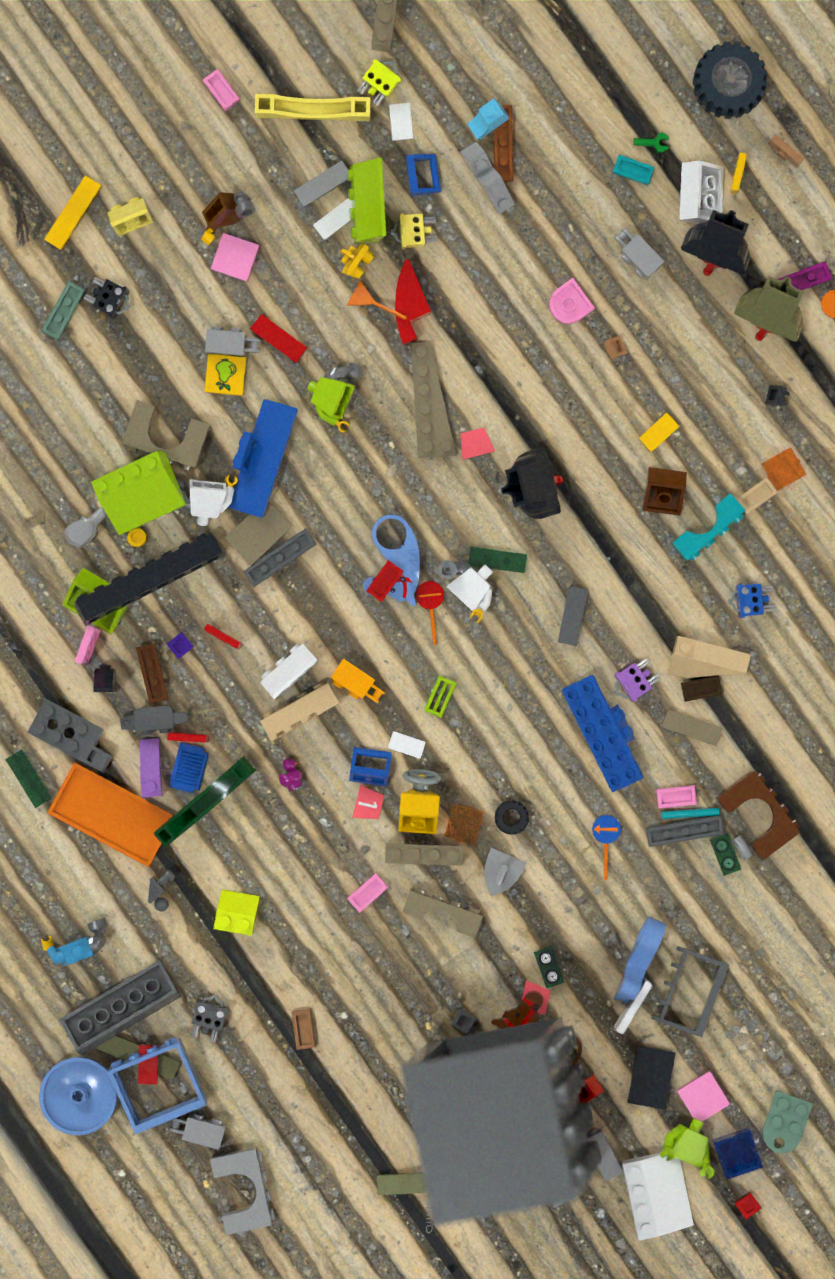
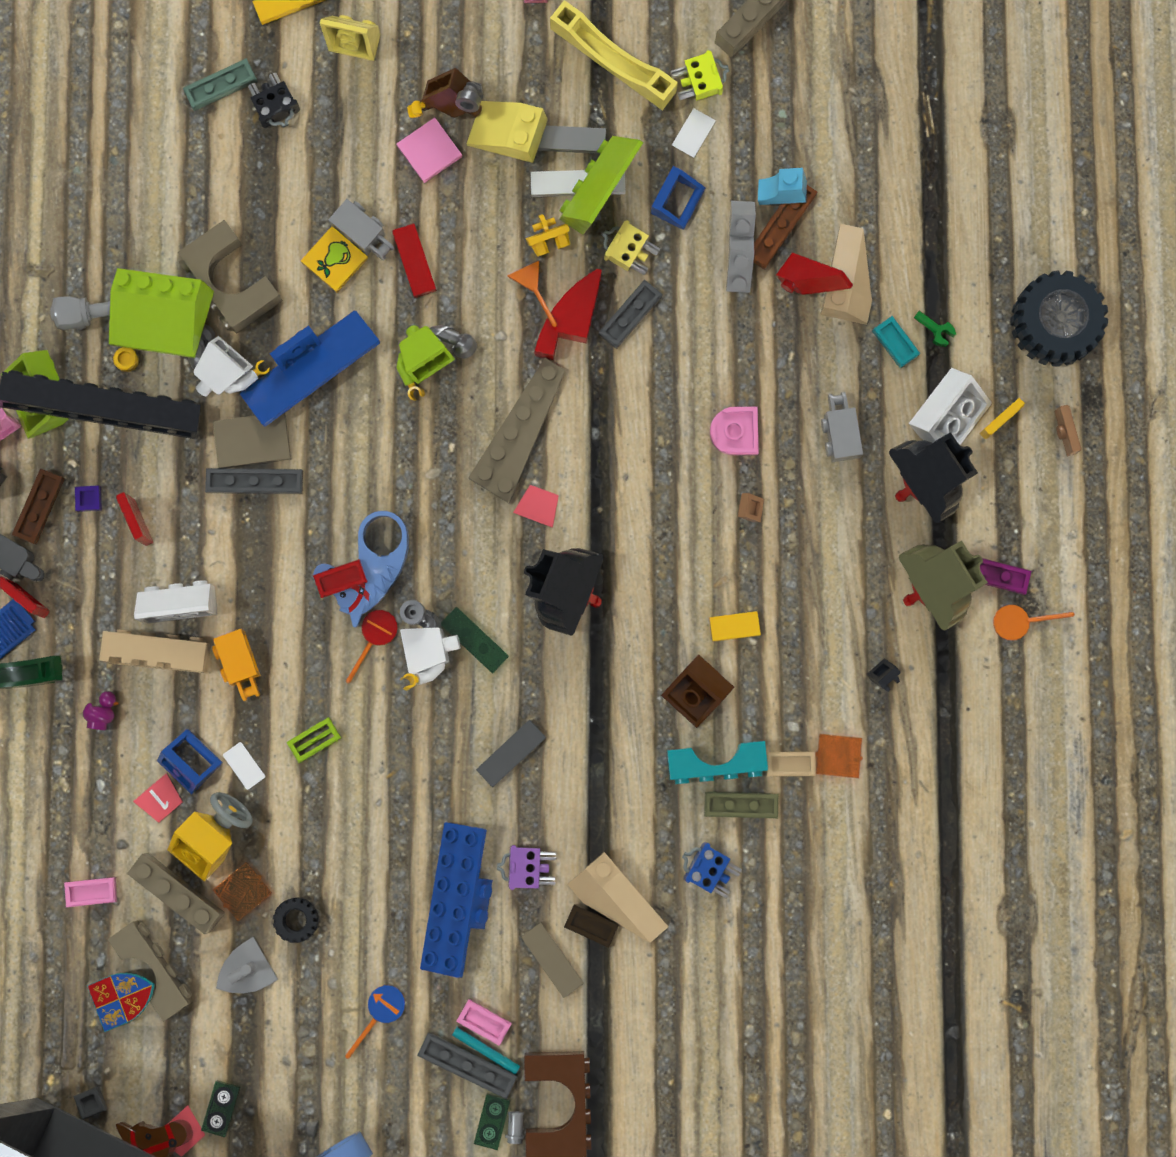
camera: 30 degrees right, 5 degrees down
none -> shield [87,973,155,1032]
none -> light yellow slope [467,101,548,163]
none -> dark grey tile [598,279,663,349]
none -> olive tile [704,792,779,819]
none -> red slope [776,253,853,295]
none -> tan wedge [820,223,872,325]

